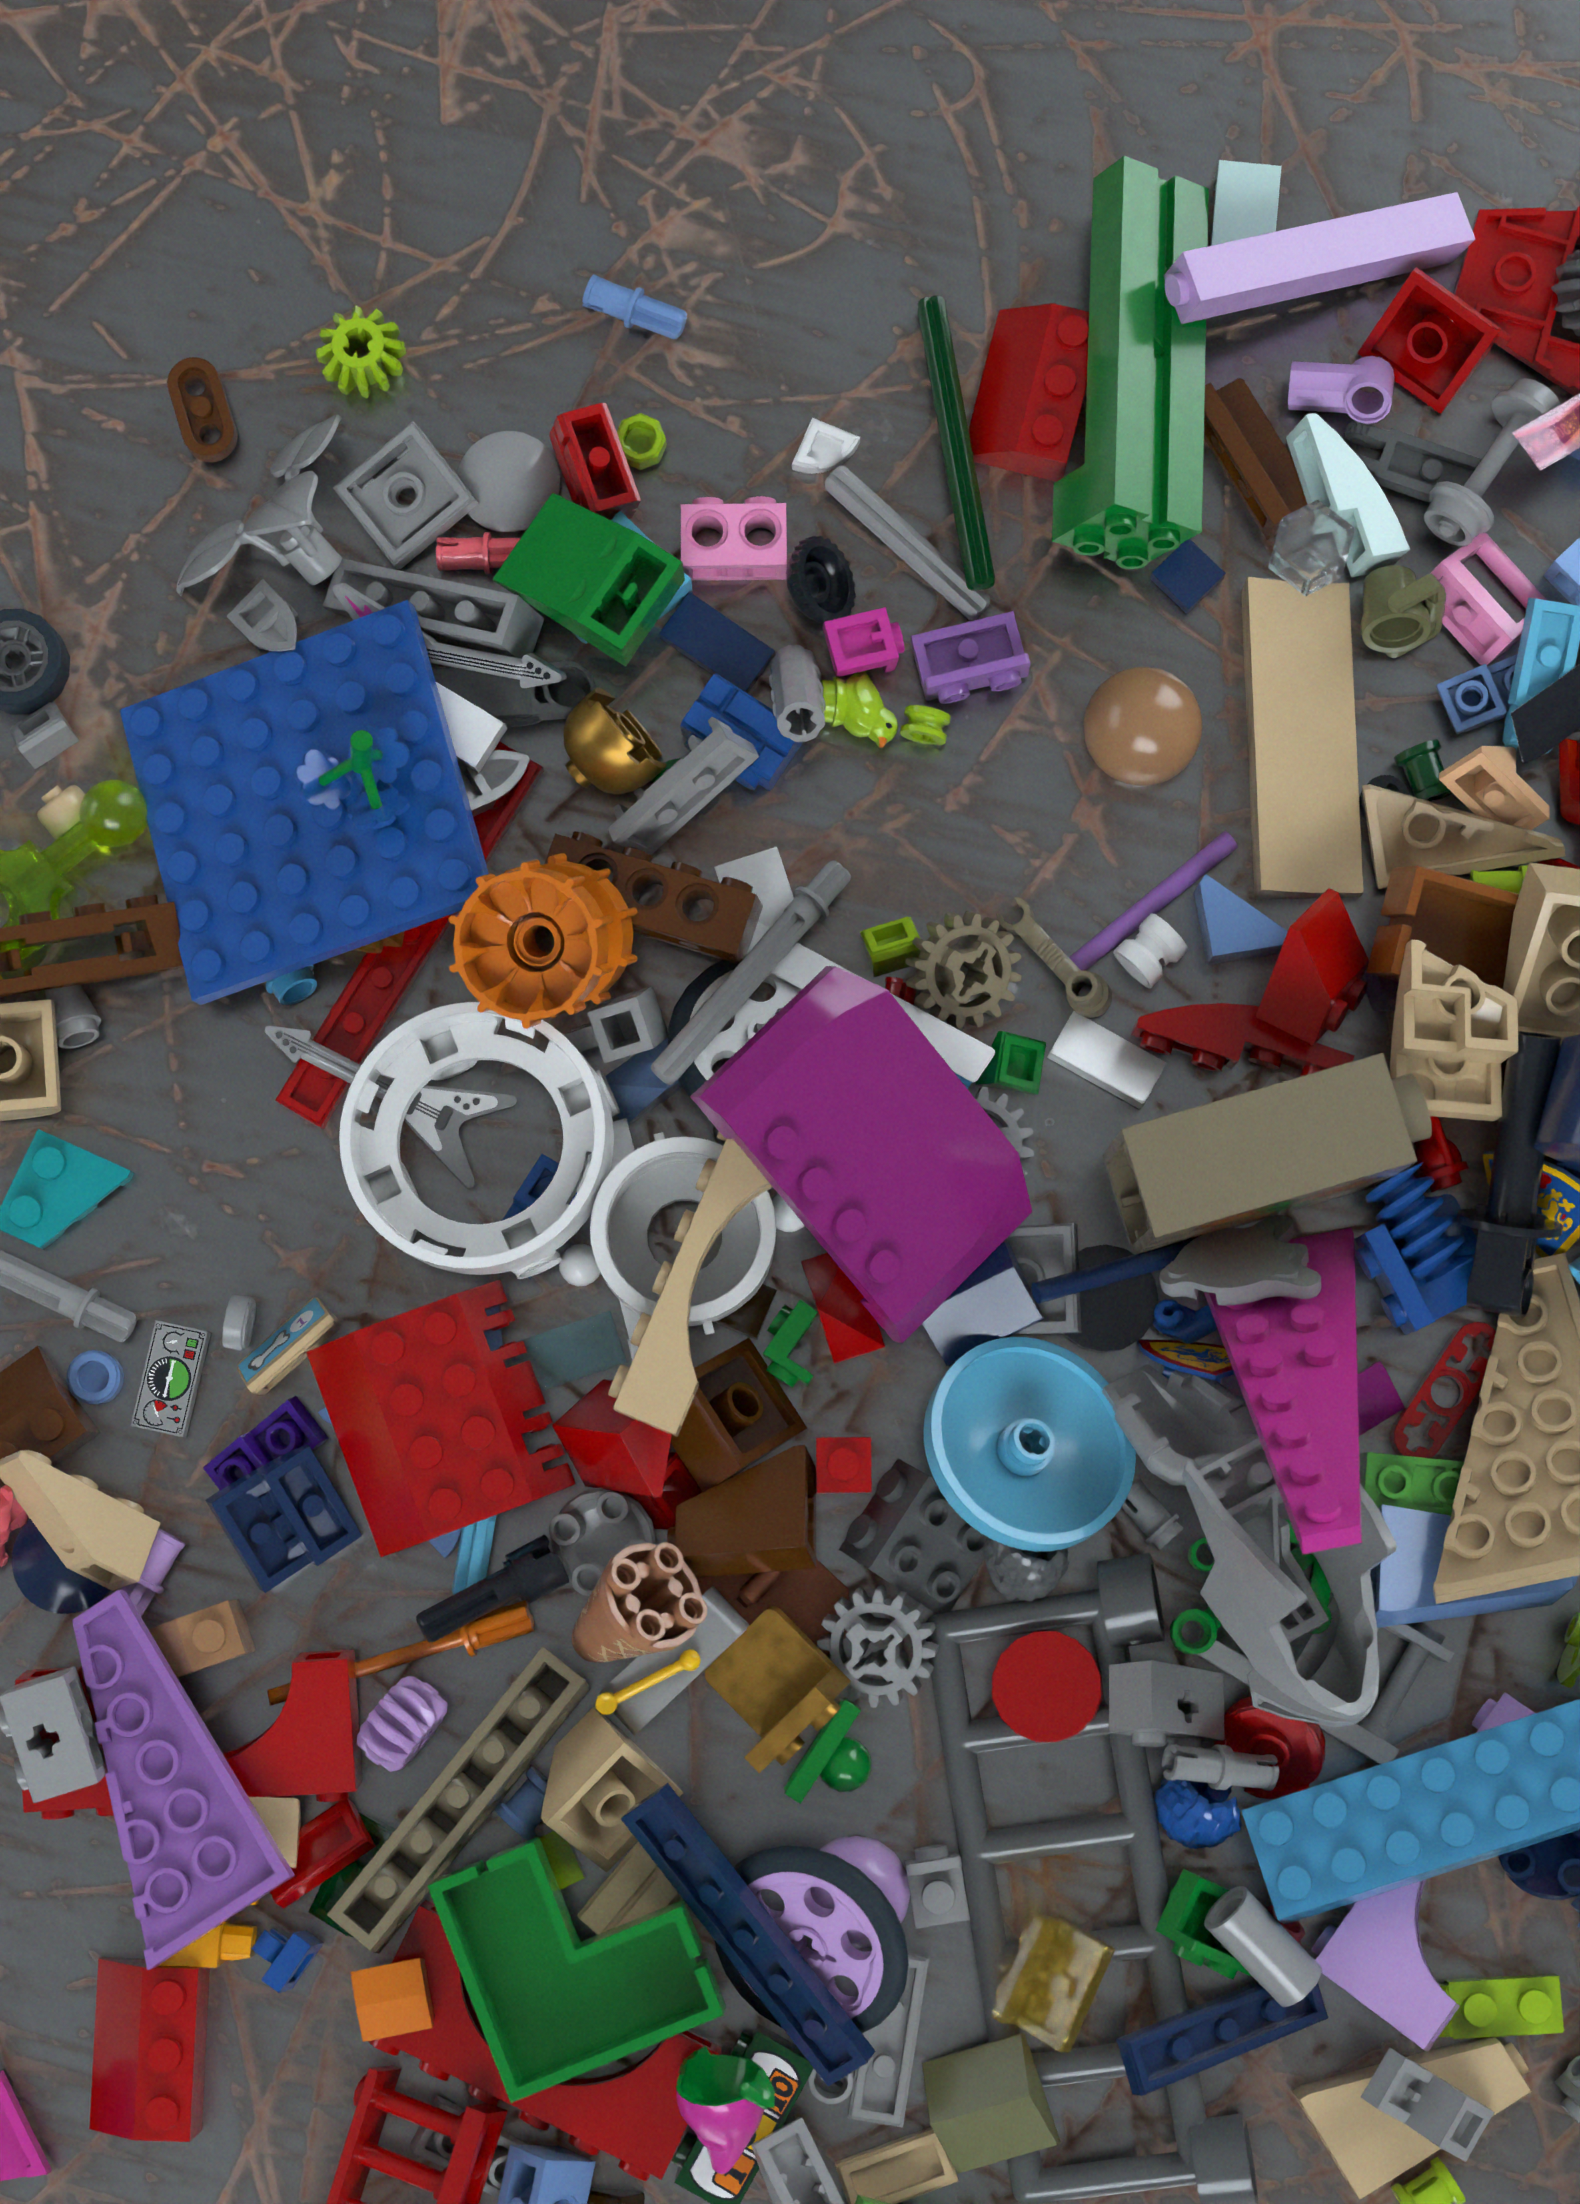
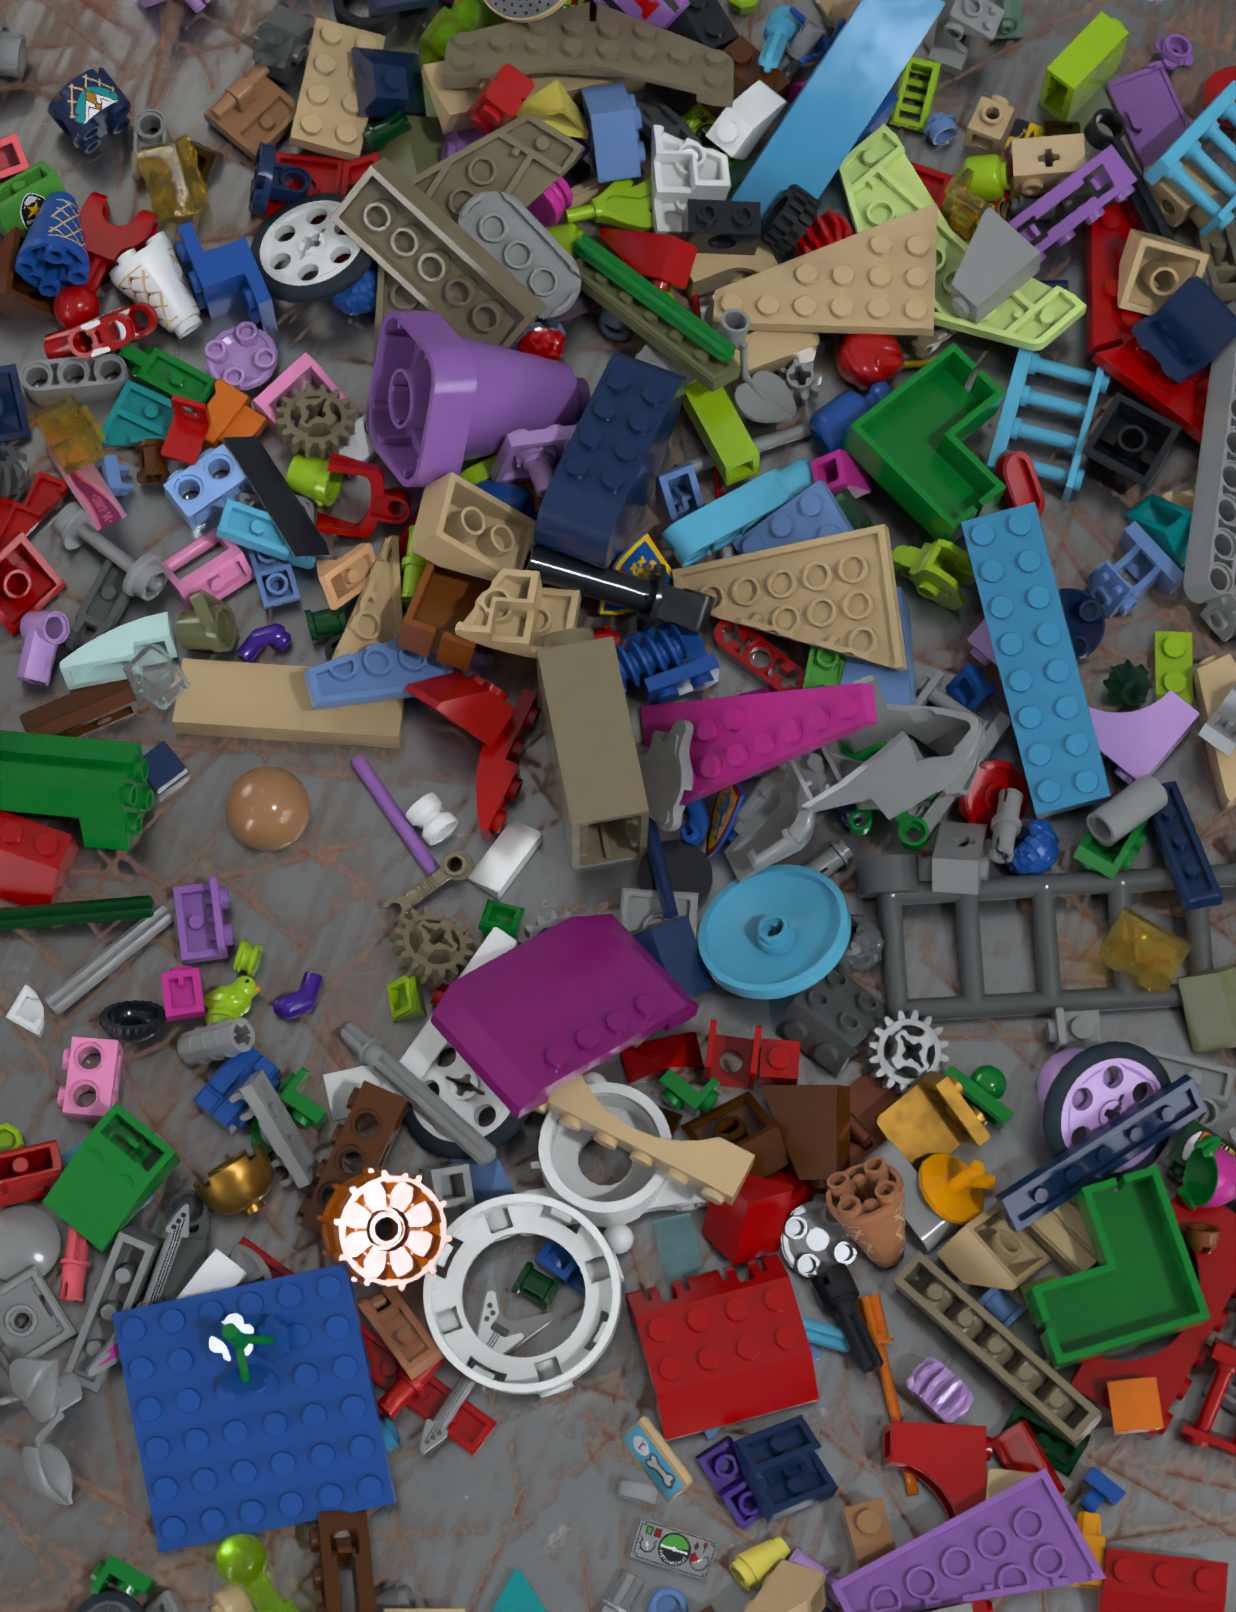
camera: 90 degrees left, 10 degrees down
light grey plate [227,579,298,652] -> none
yellow hinge [595,1649,701,1715] -> none
dark blue tile [659,592,775,693] -> none
red tile [992,1631,1103,1743] -> none
medium blue slope [1194,874,1288,965] -> none
none -> green bracket [89,1555,157,1598]
none -> dark purple arm [235,623,291,663]
none -> dark purple arm [273,972,323,1019]
none -> green bracket [279,1067,329,1132]
none -> medium blue wing [303,634,455,710]
none -> nougat plate [357,1285,444,1380]
none -> red pin [377,1358,446,1421]
none -> dark green bush [511,1261,563,1311]
none -> red piece [702,1019,762,1090]
none -> light yellow cone [729,1535,791,1591]
none -> light orange shield [918,1153,996,1225]
none -> blue tile [945,663,998,713]
none -> clear green gear [1103,659,1153,709]
none -> dark orange hinge [1187,1222,1221,1254]

